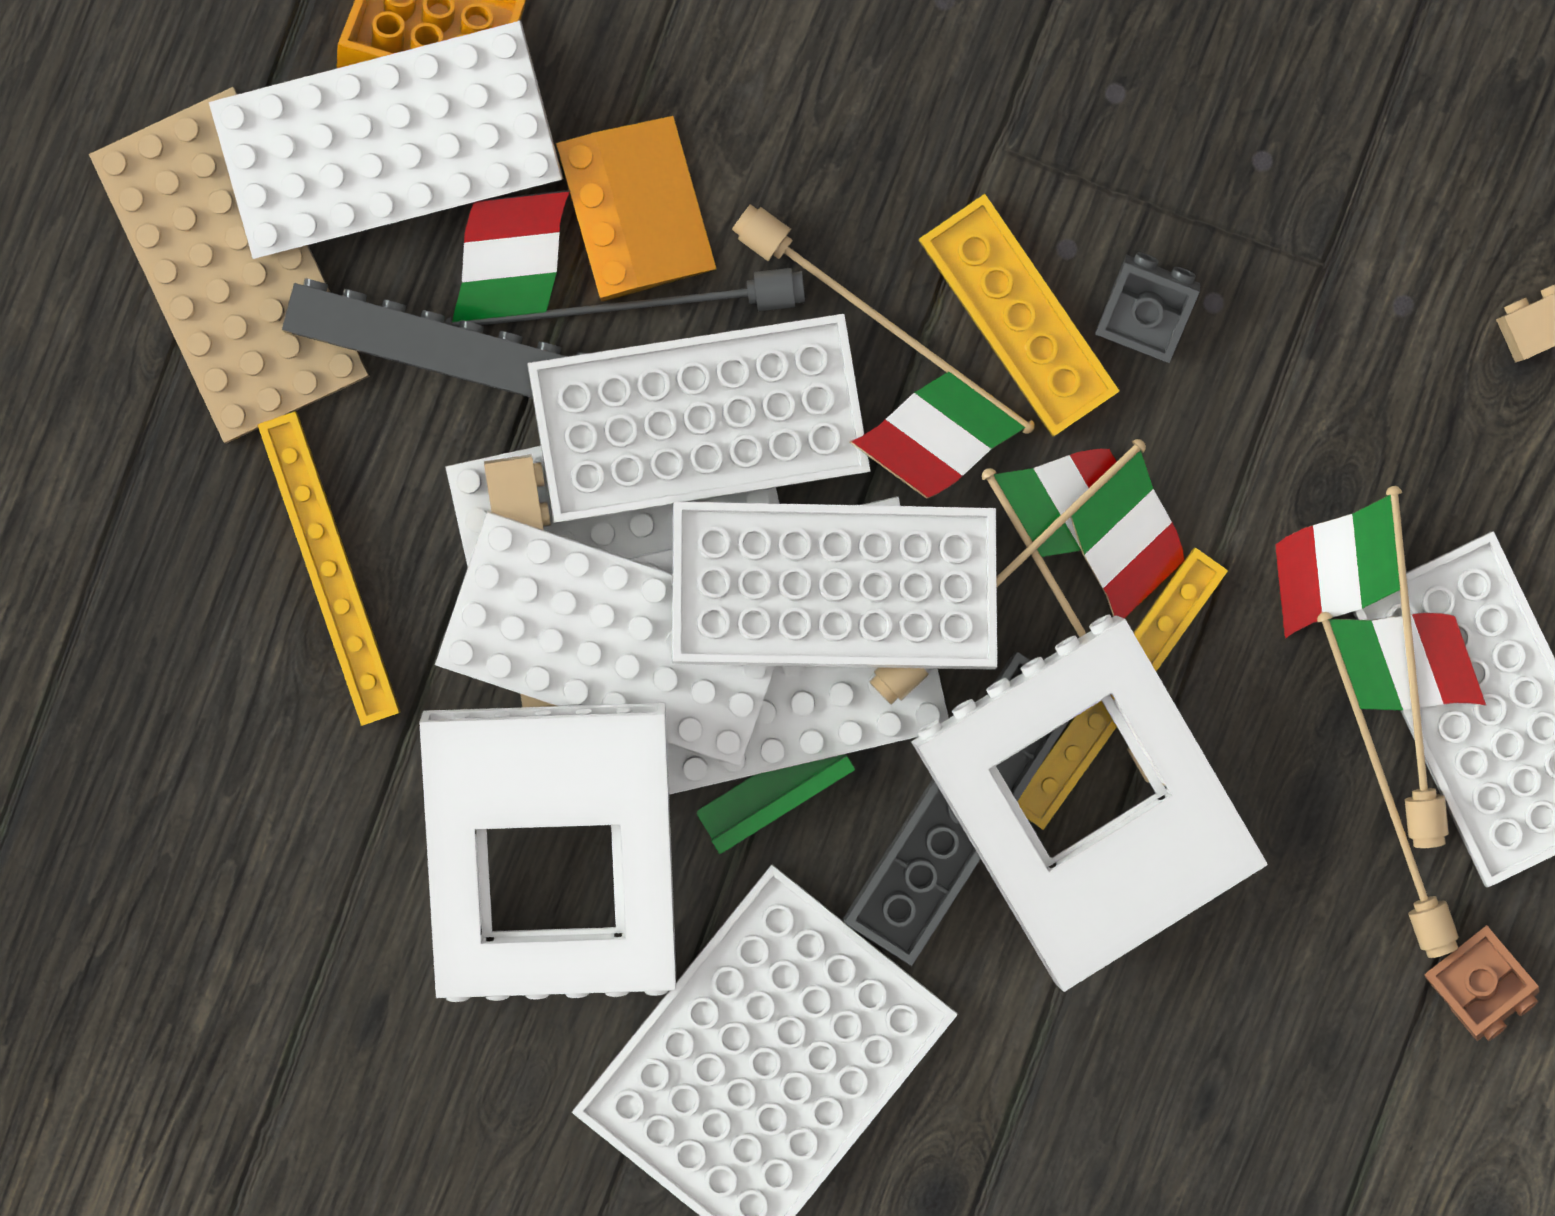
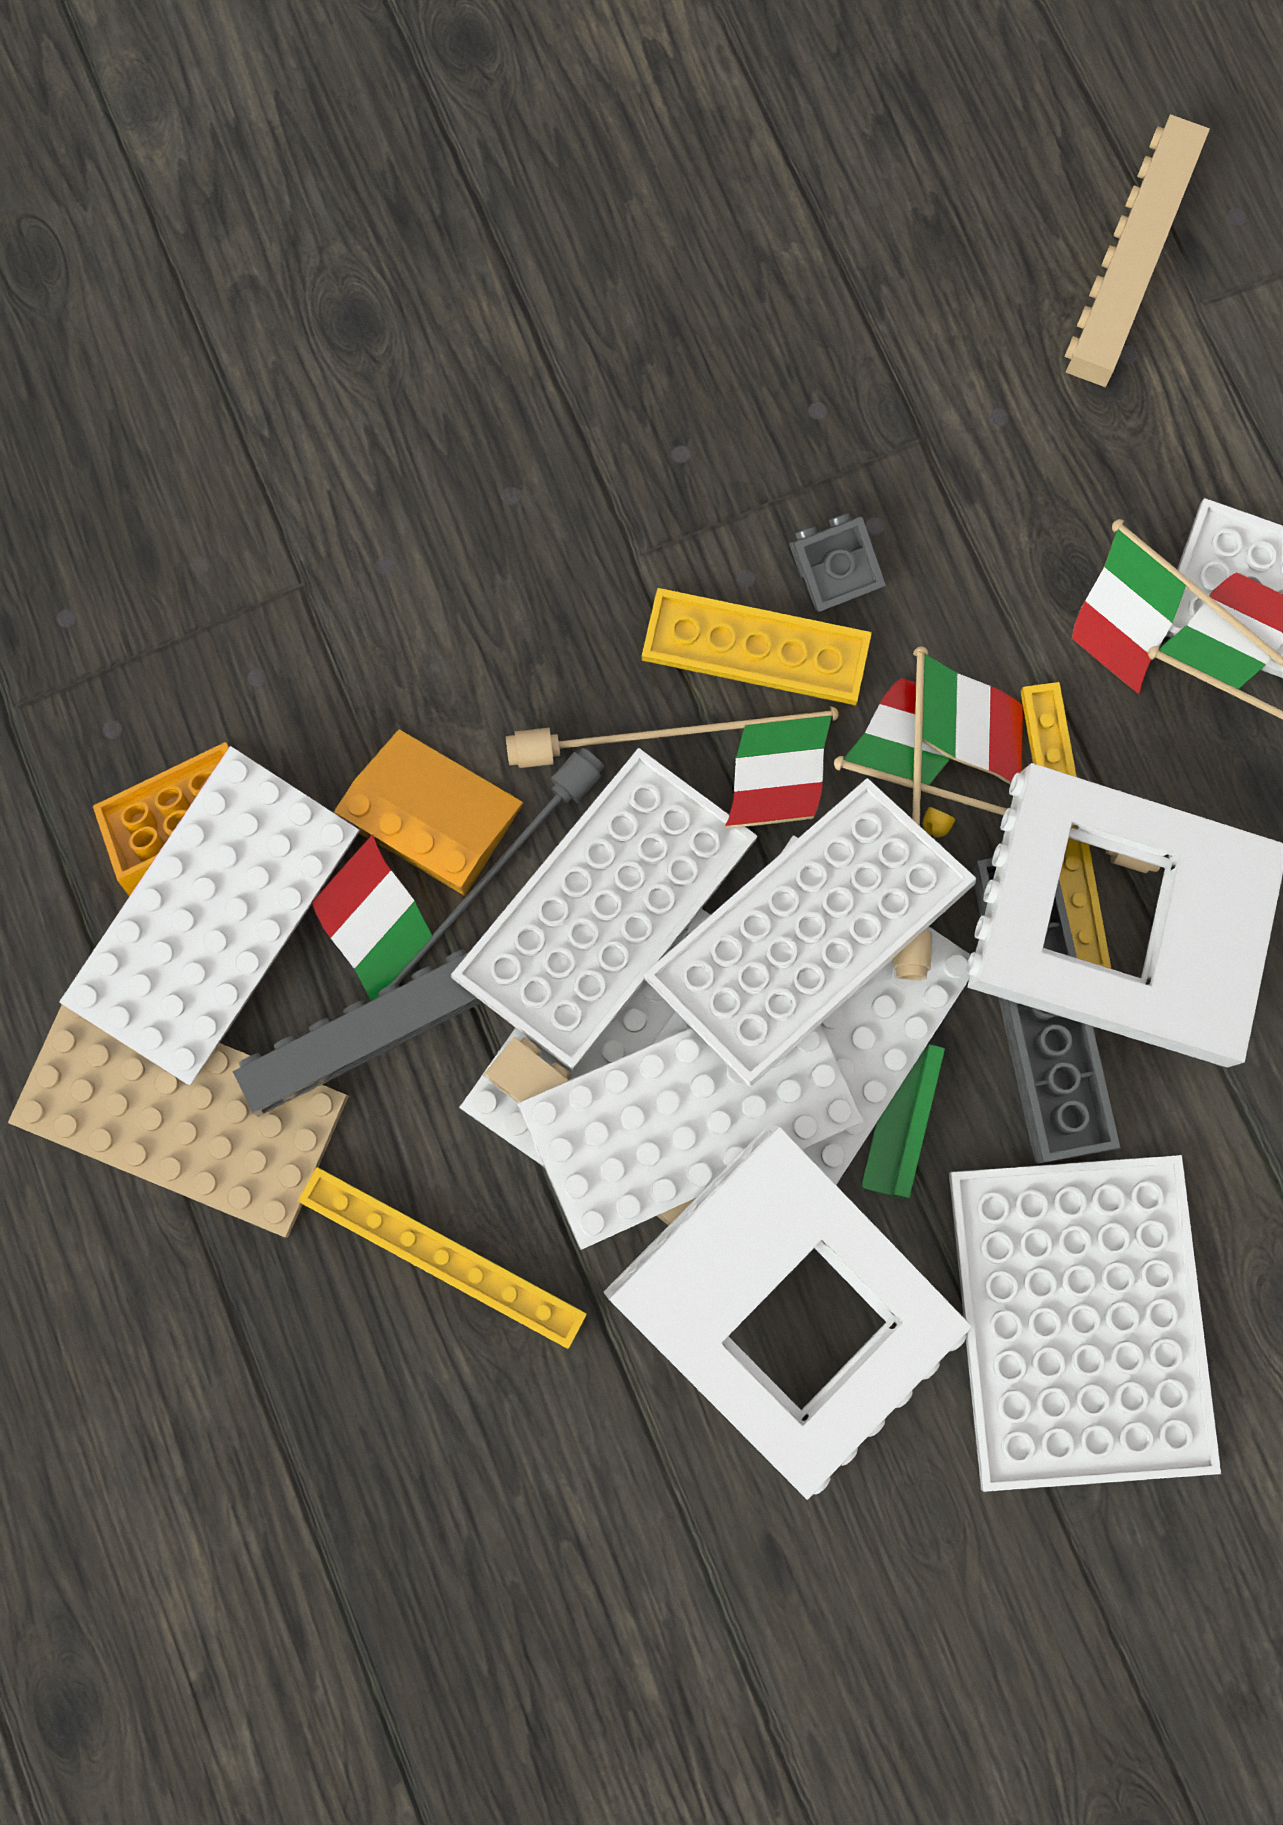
camera: 40 degrees left, 10 degrees down
none -> yellow hinge [922,807,956,838]

